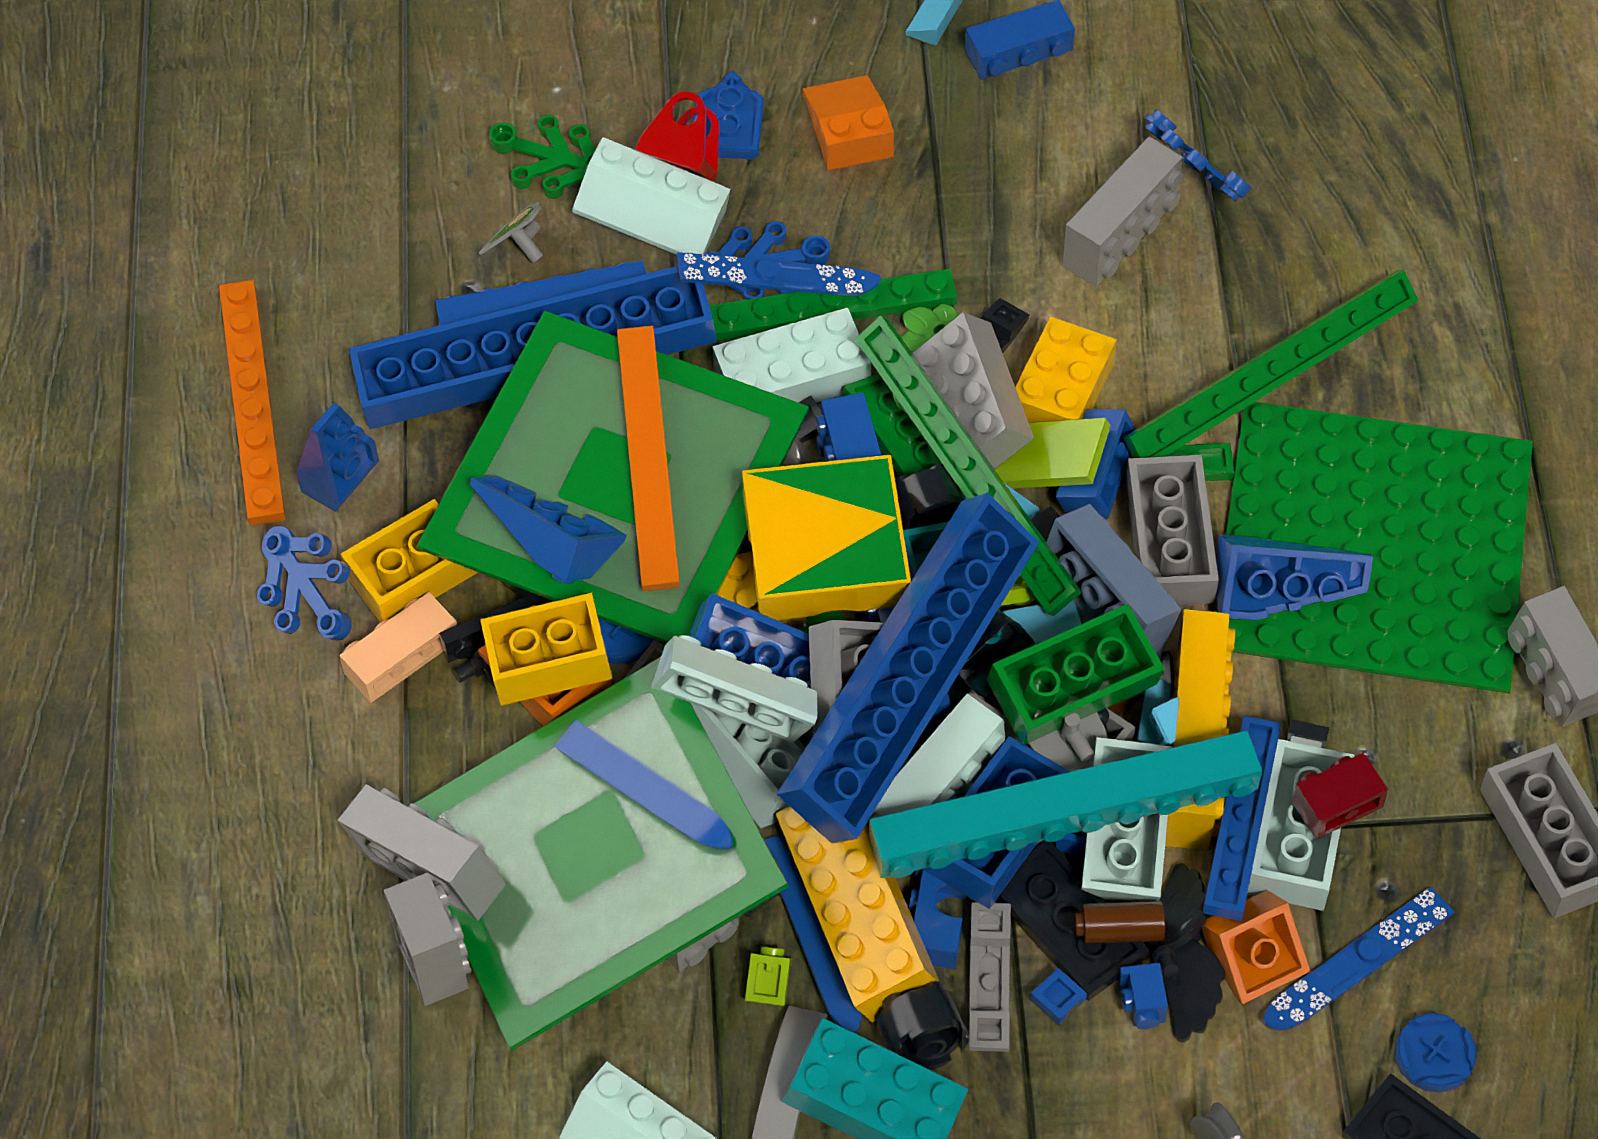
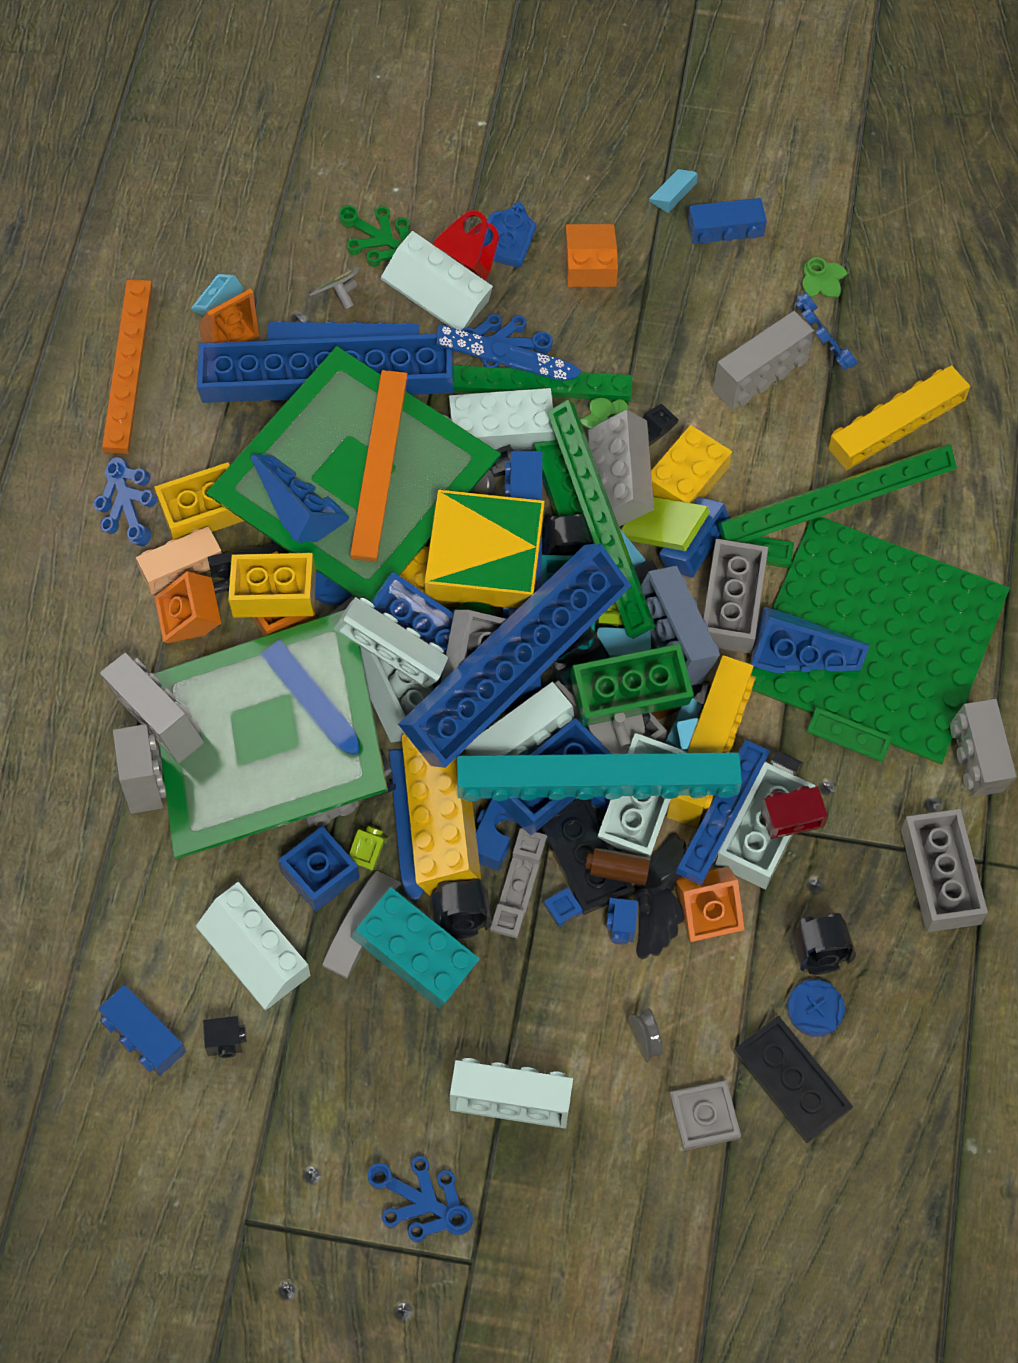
camera: 10 degrees right, 5 degrees up
blue wedge [296,403,379,512] -> none
blue piece [1263,887,1454,1031] -> none
none -> orange slope [155,571,221,643]
none -> medium azure slope [191,274,243,317]
none -> orange slope [199,288,259,343]
none -> blue brick [278,826,359,912]
none -> black brick [791,913,856,975]
none -> bright green plate [802,257,848,298]
none -> green tile [806,707,893,763]
none -> yellow brick [828,365,971,471]

